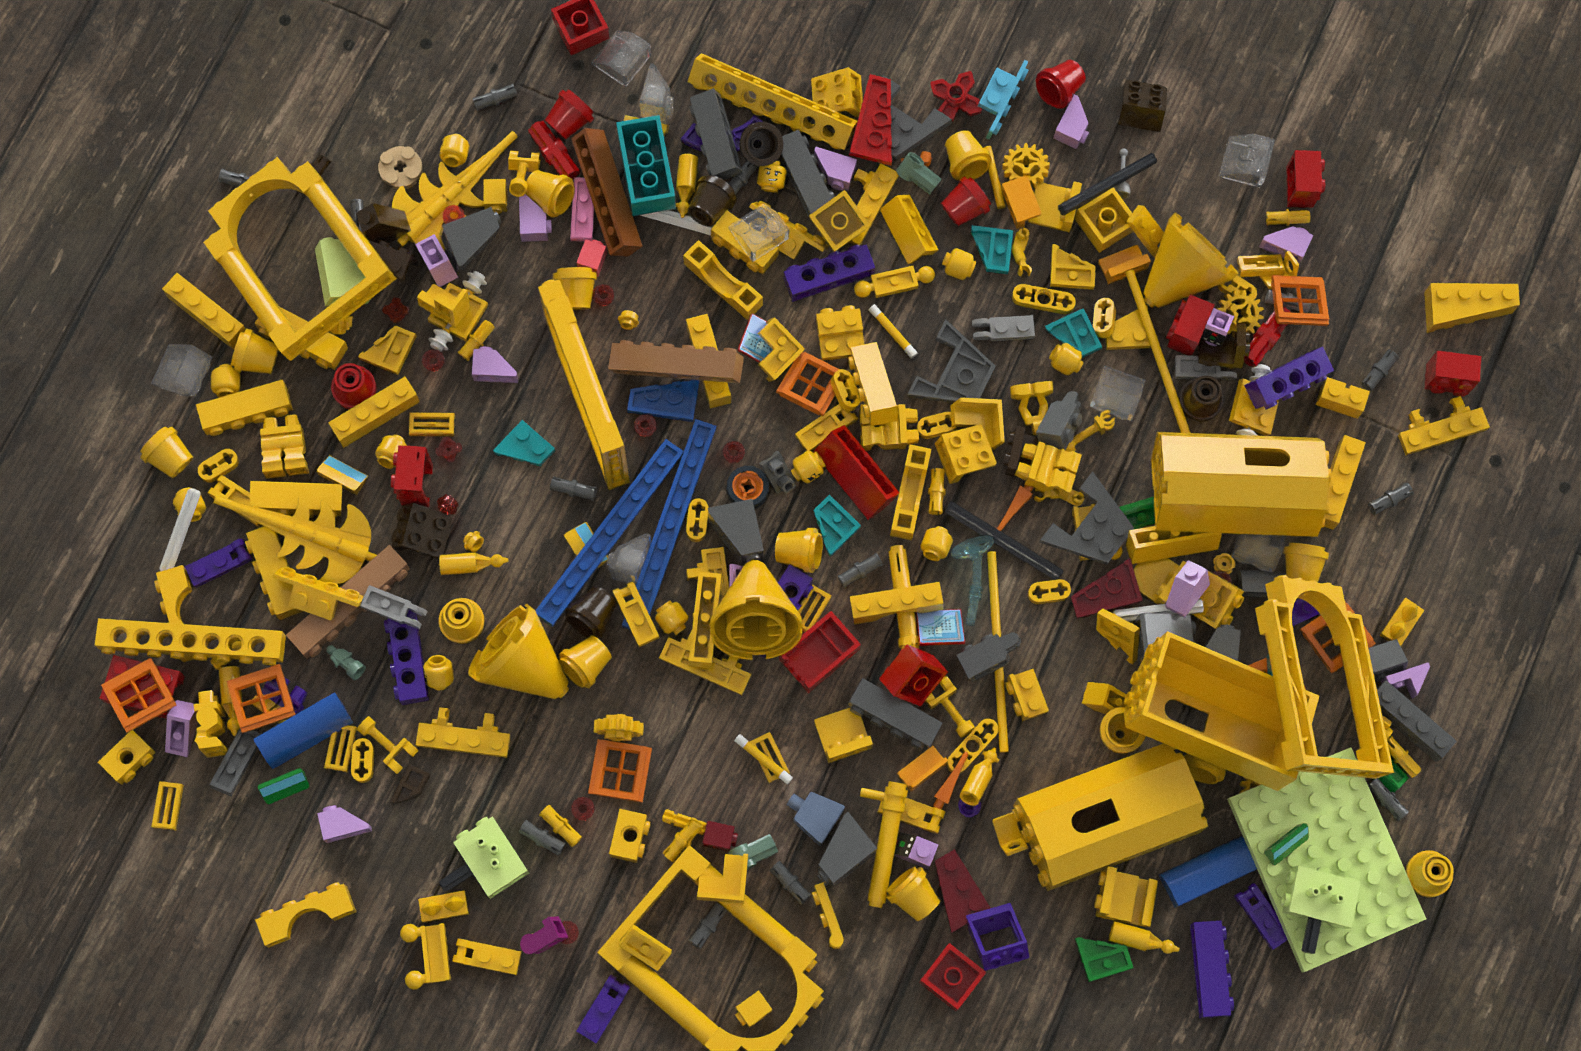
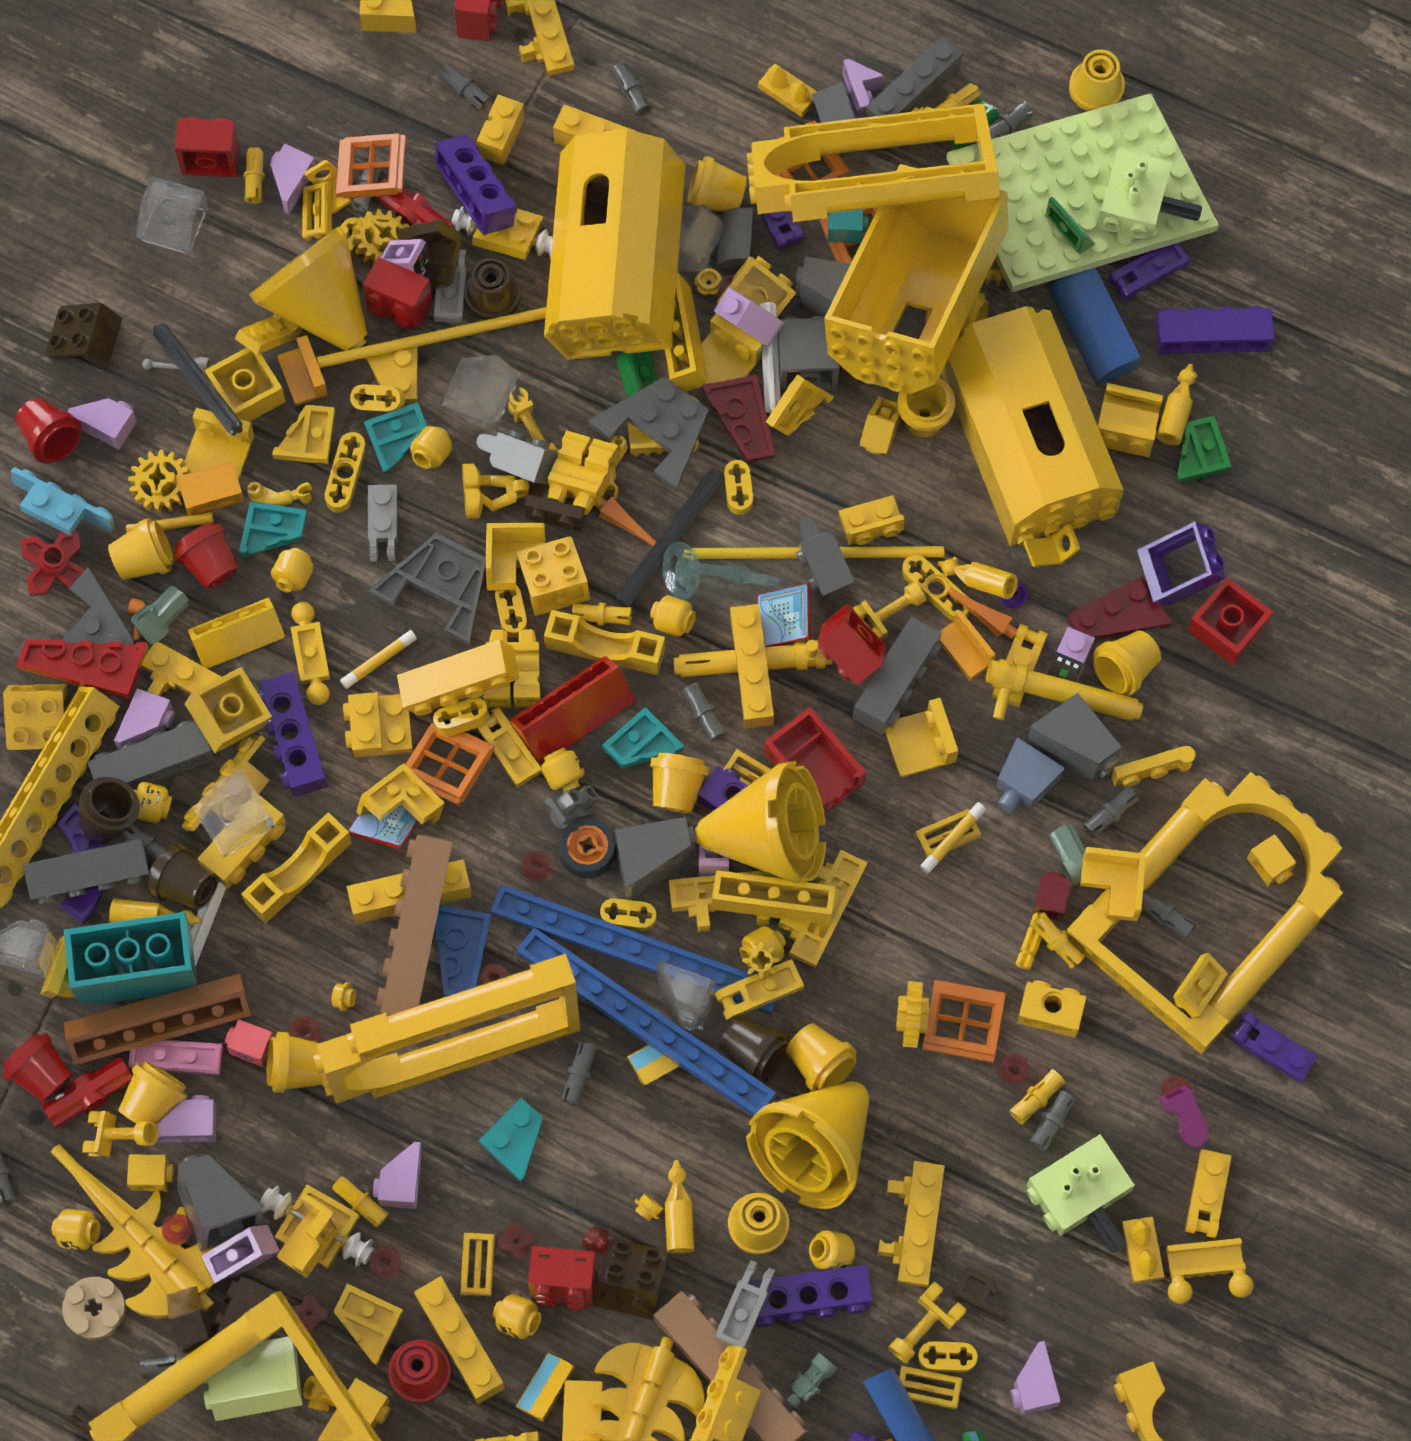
camera: 85 degrees left, 5 degrees down
none -> yellow gear [742,941,780,979]

